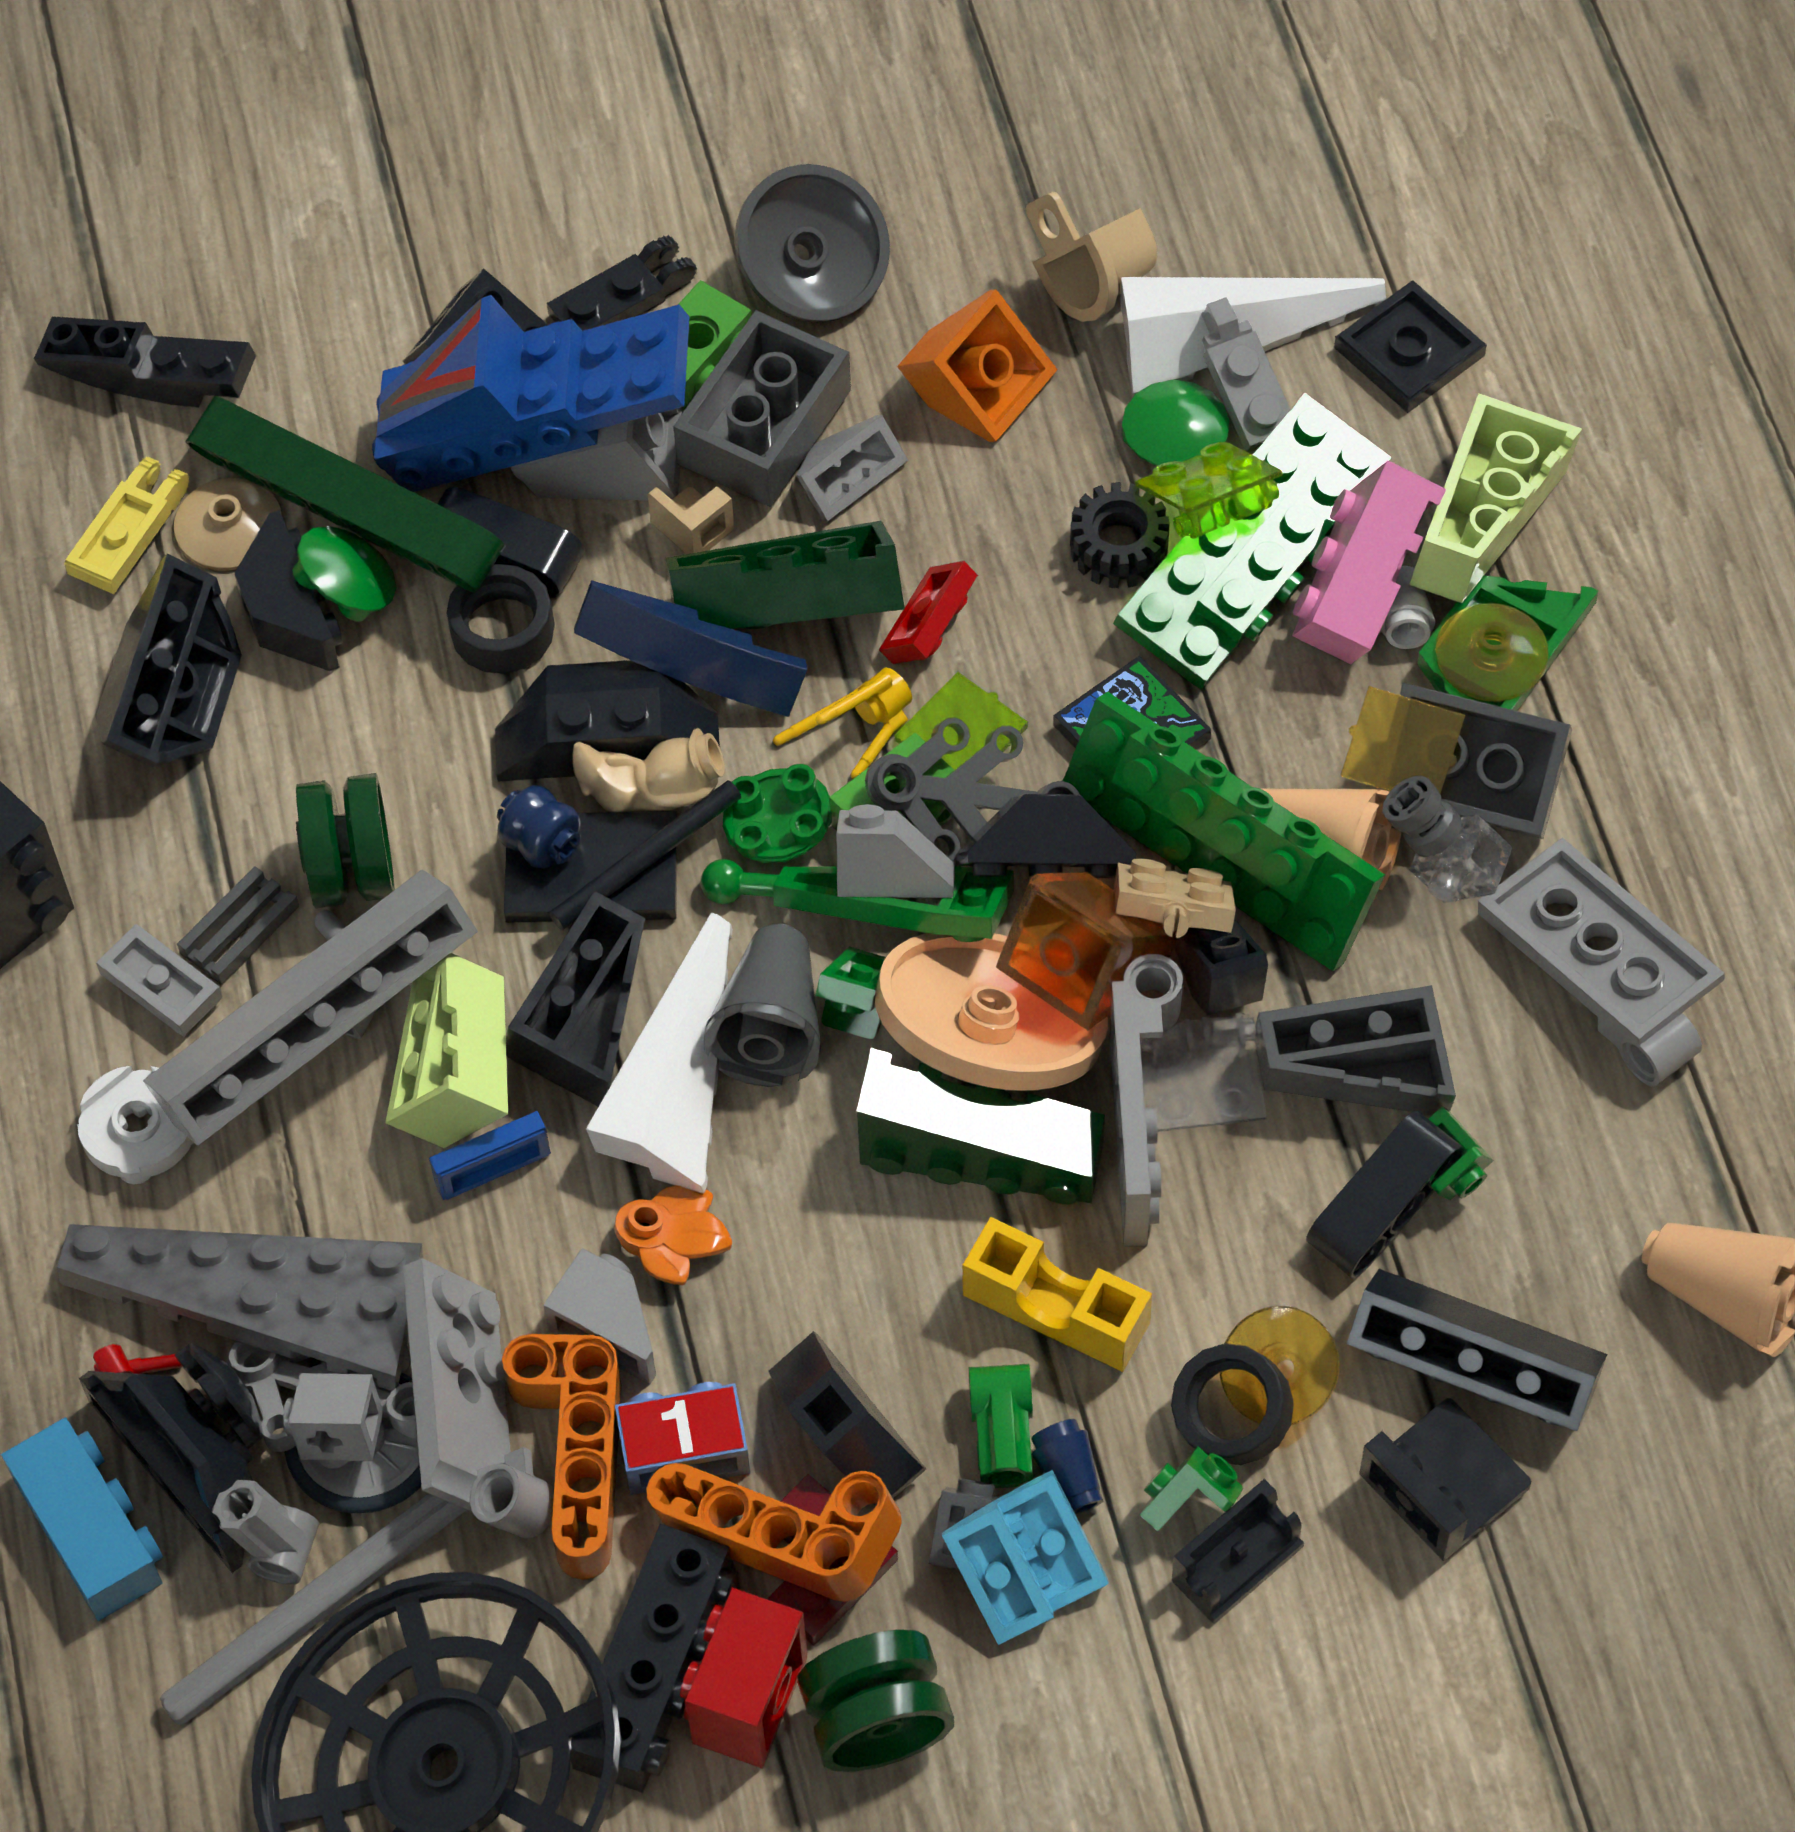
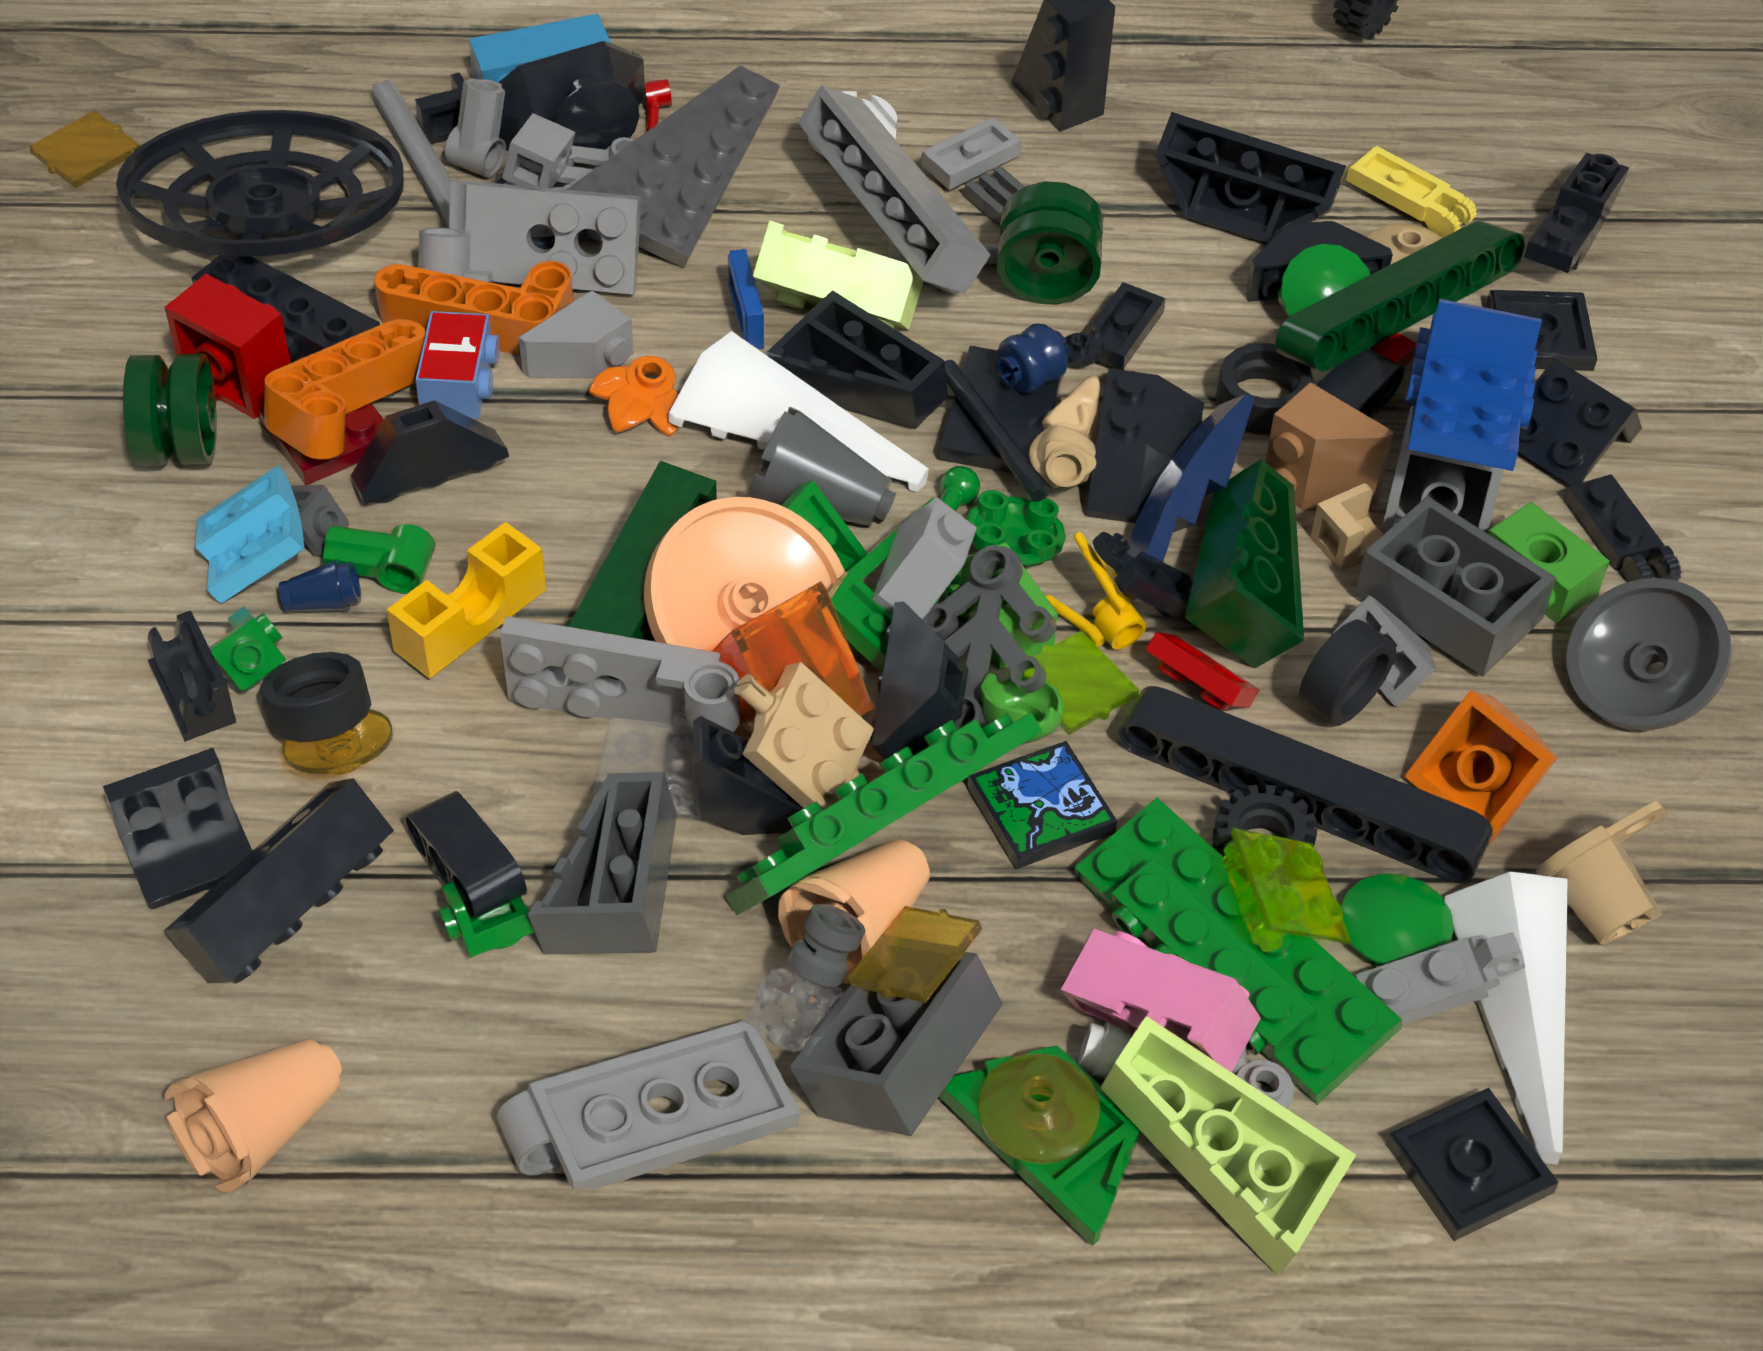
camera: 100 degrees right, 10 degrees down
none -> black bracket [415,72,464,144]
none -> bright green hair [980,673,1064,743]
none -> black hinge [1063,282,1166,370]
none -> black hinge [1092,532,1193,625]
none -> black beam [1118,686,1493,883]
none -> medium nougat slope [1265,382,1394,510]
none -> black tyre [1299,619,1396,726]
none -> black tile [1487,290,1597,371]

